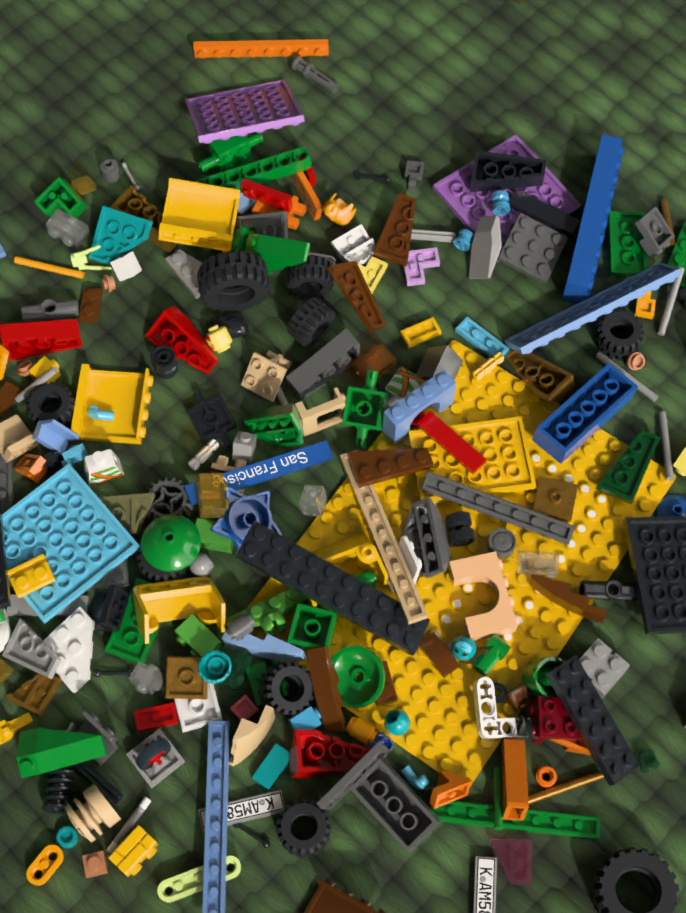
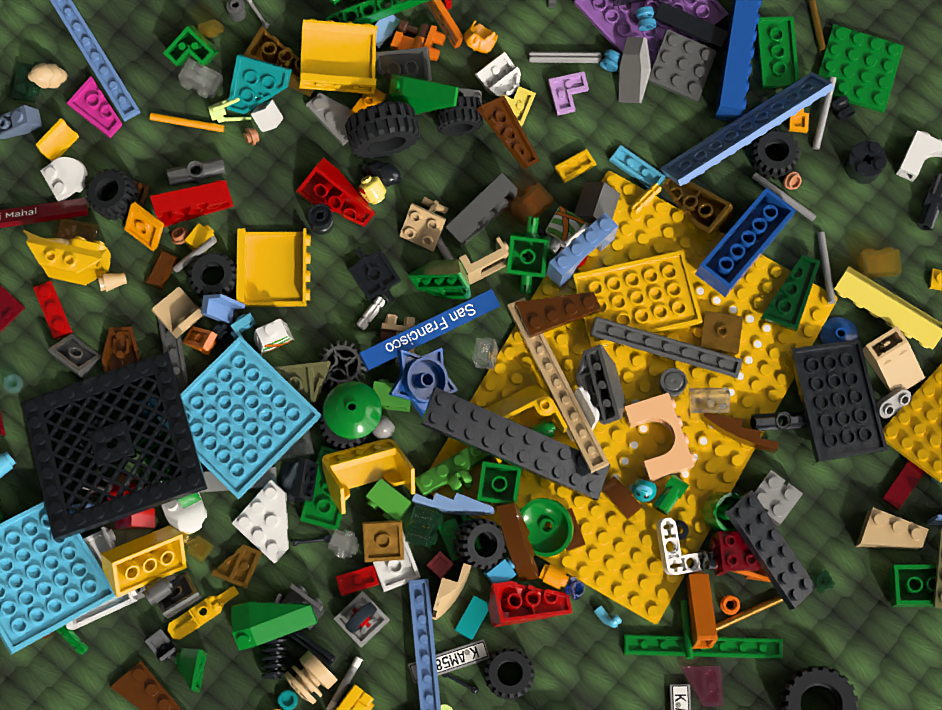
camera: 10 degrees left, 10 degrees up
light grey wing [2,619,61,679] -> none
yellow plate [8,554,56,598] -> none
reddish brown plate [79,287,103,324] -> none
medium azure arm [87,405,114,421] -> none
clear yellow brick [197,473,229,518] -> none
teal hair [198,650,232,684] -> none
dark grey brick [225,612,257,641] -> none
green brick [231,224,254,252] -> none
light grey brick [232,431,257,464] -> none
red plate [241,179,293,212] -> none
black tyre [287,297,336,347] -> none
dark grey tile [316,742,390,809] -> none
dark grey brick [349,758,442,853] -> none
reddish brown wing [373,193,416,267] -> none
teal piece [384,709,411,736] -> none
red tile [417,411,487,475] -> none
orange slope [429,771,472,809] -> none
black wheel [445,511,475,547] -> none
reddish brown tile [506,683,533,712] -> none
dark grey plate [635,206,675,257] -> none

